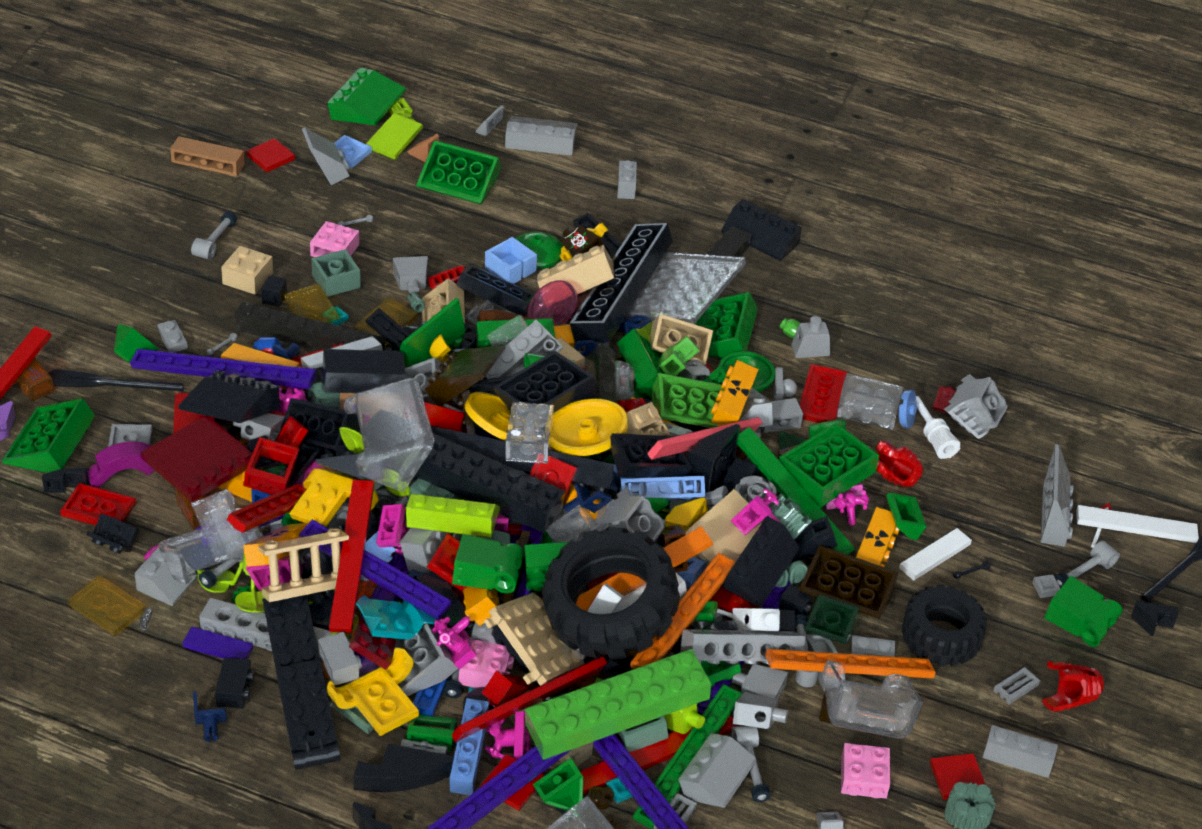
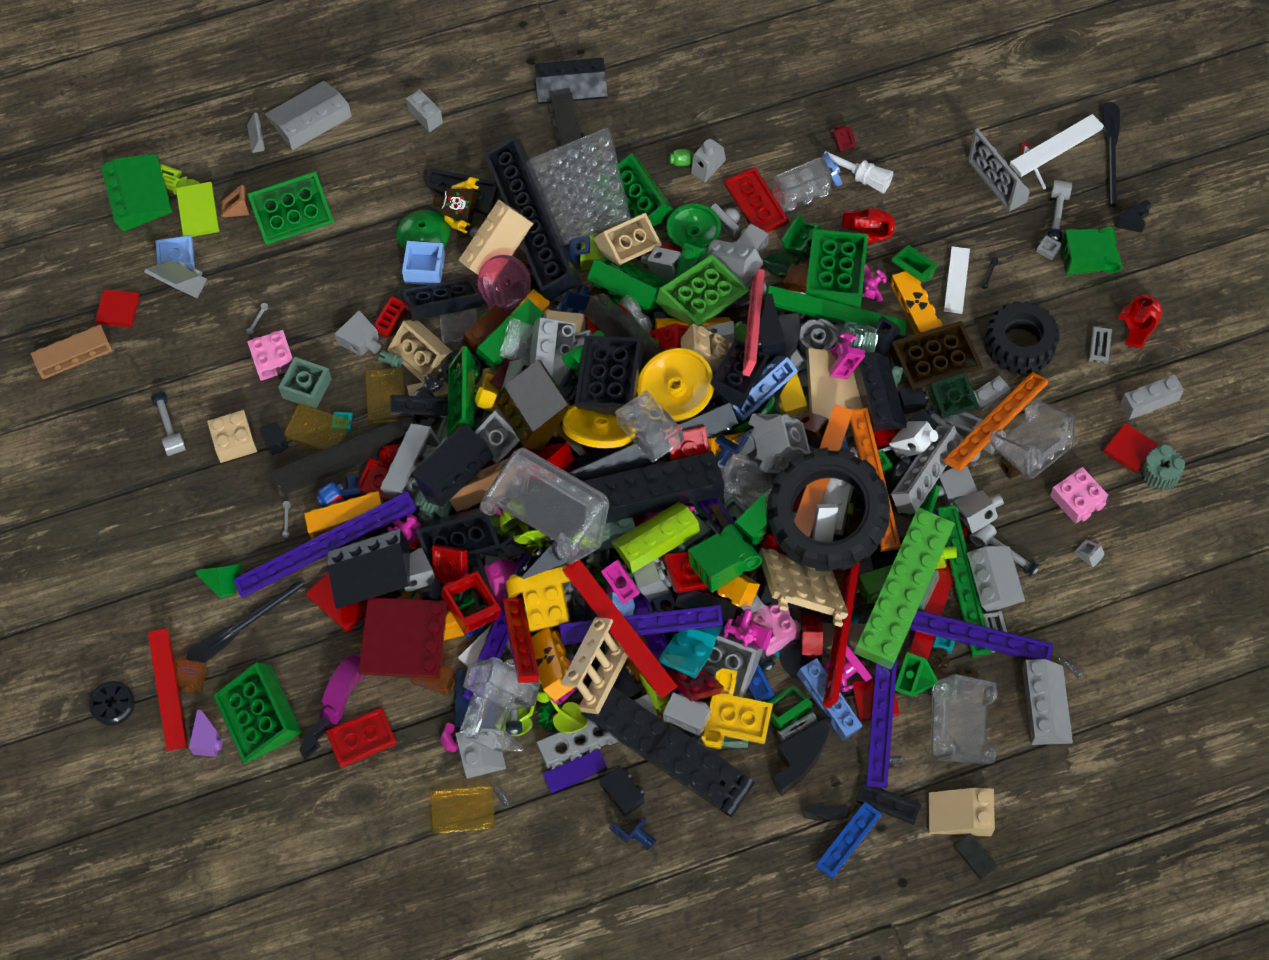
camera: 35 degrees left, 20 degrees up
black bracket [86,513,140,554] -> none
light grey tile [108,424,153,447] -> none
light grey plate [157,320,188,353] -> none
bright green brick [658,335,700,376] -> none
light orange brick [711,360,758,426] -> none
light grey slope [944,374,1008,439] -> none

